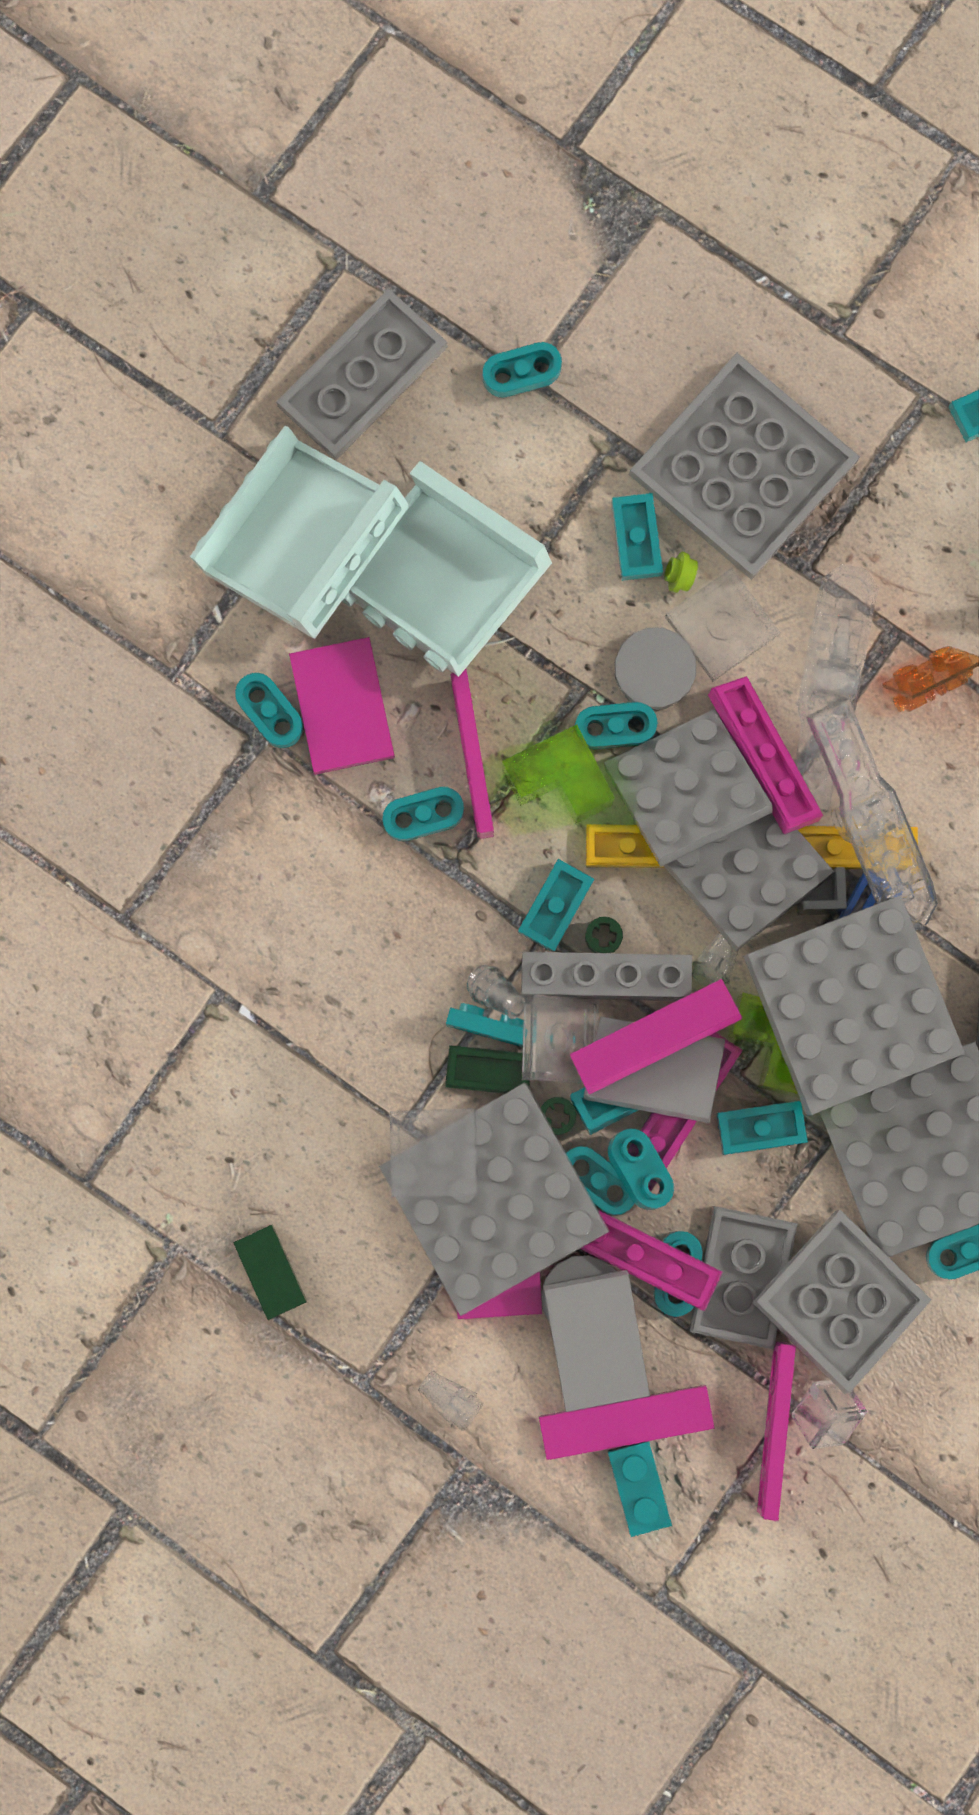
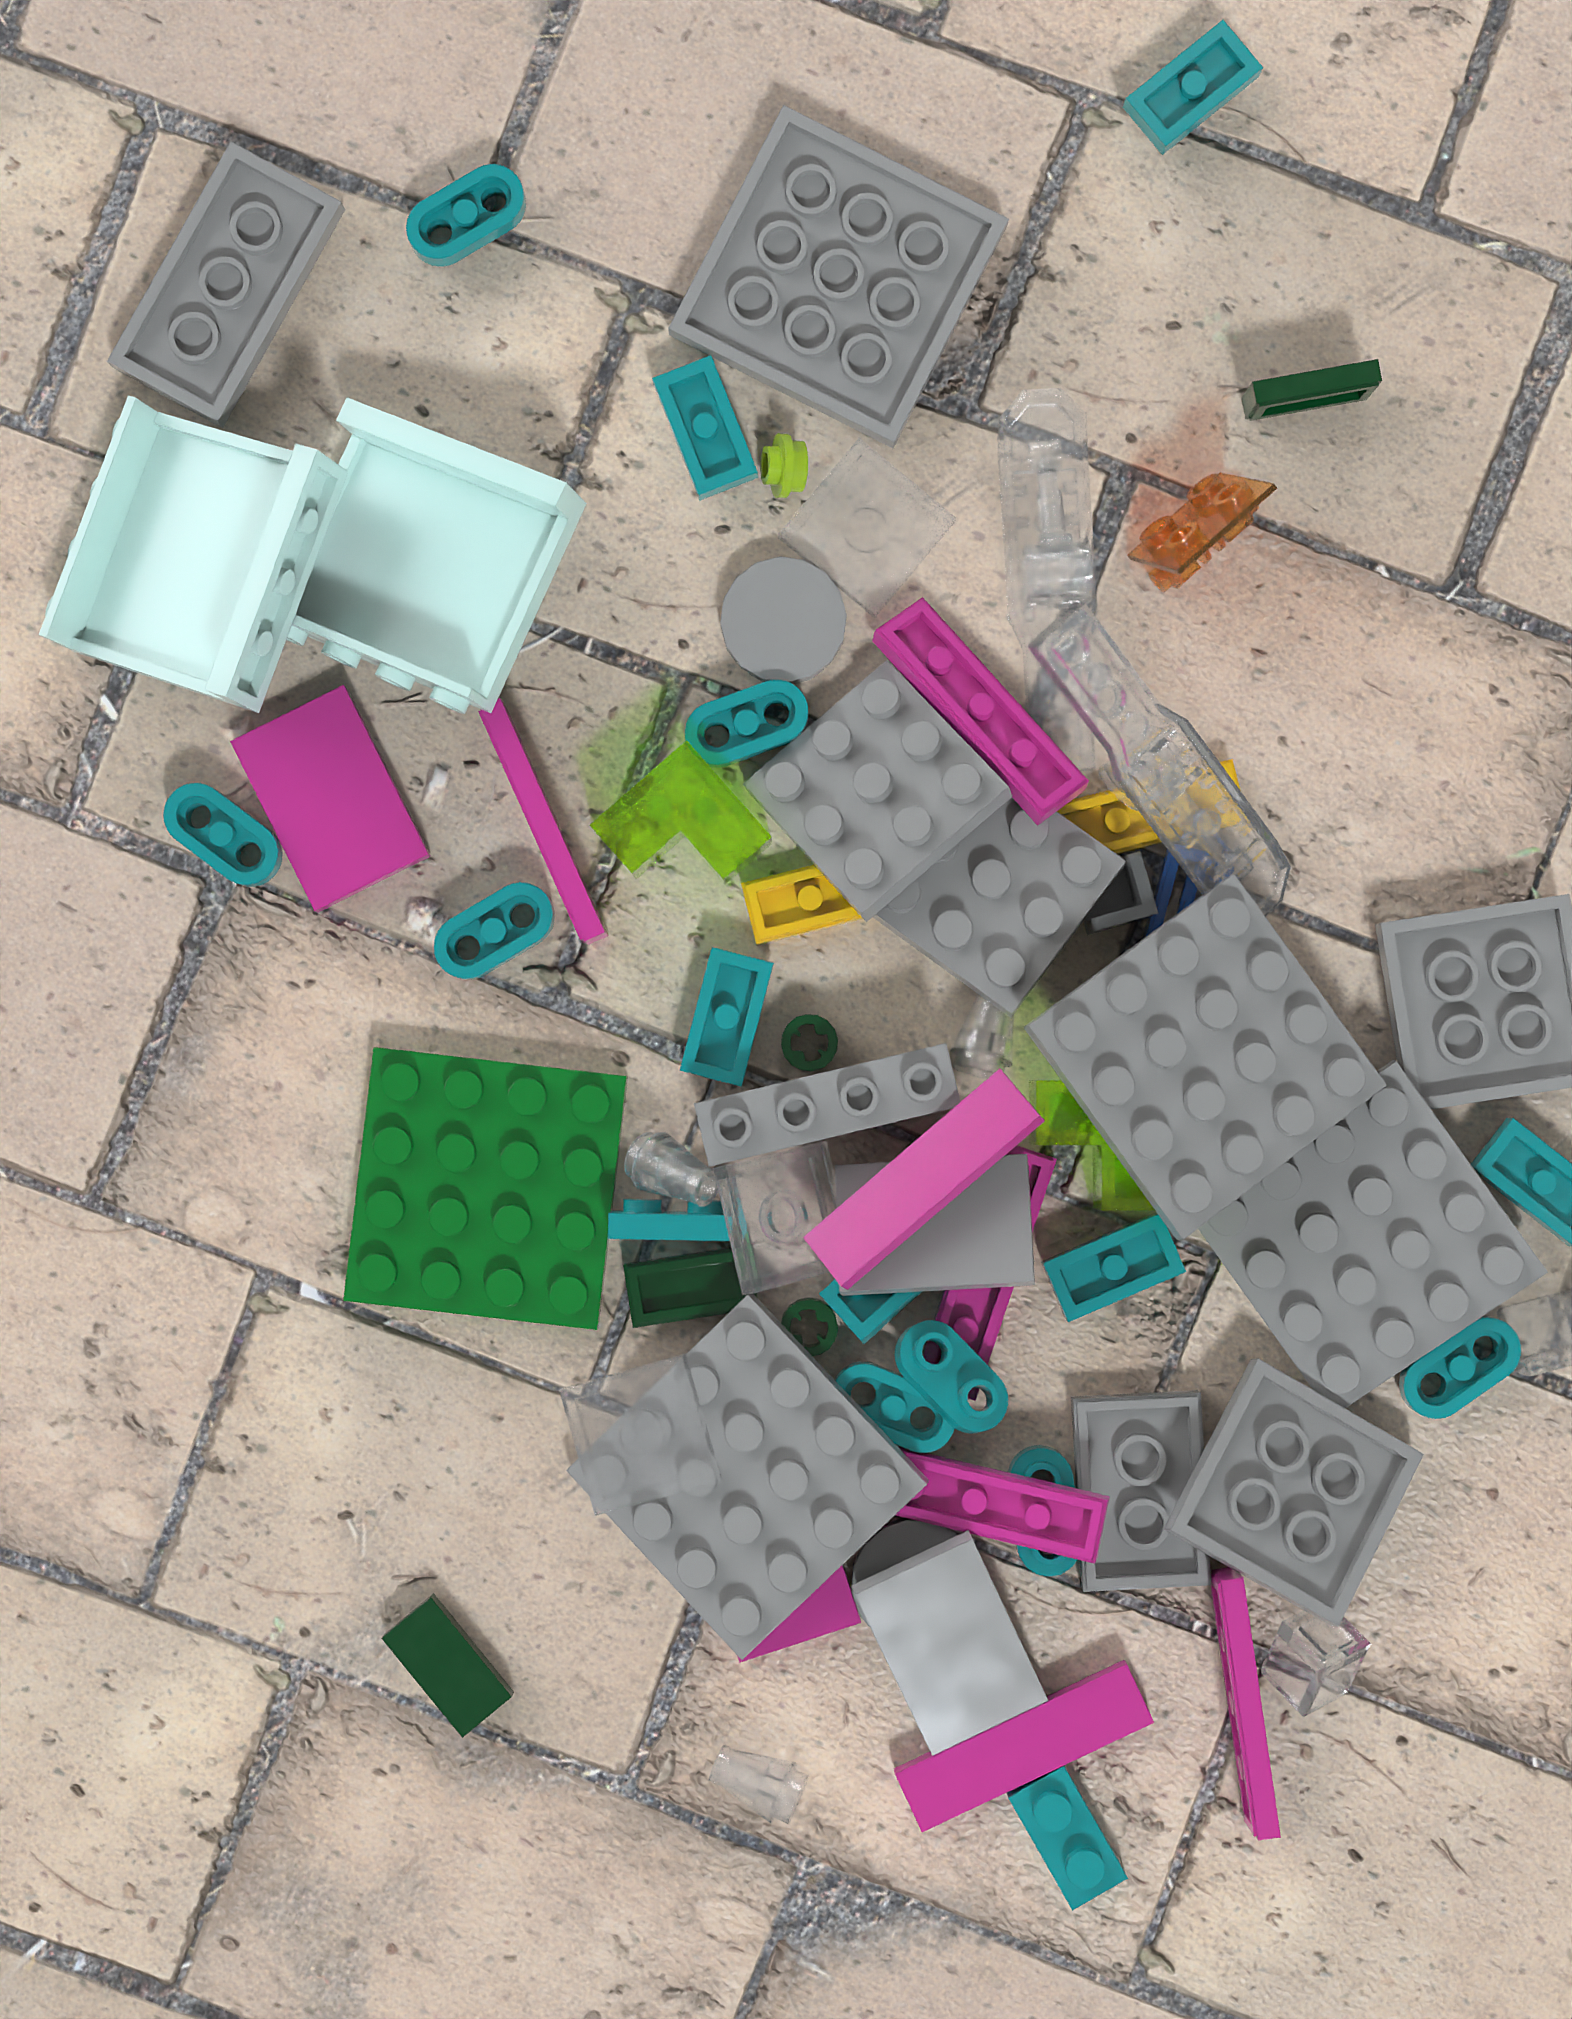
camera: 15 degrees left, 5 degrees up
none -> green plate [343,1047,628,1330]

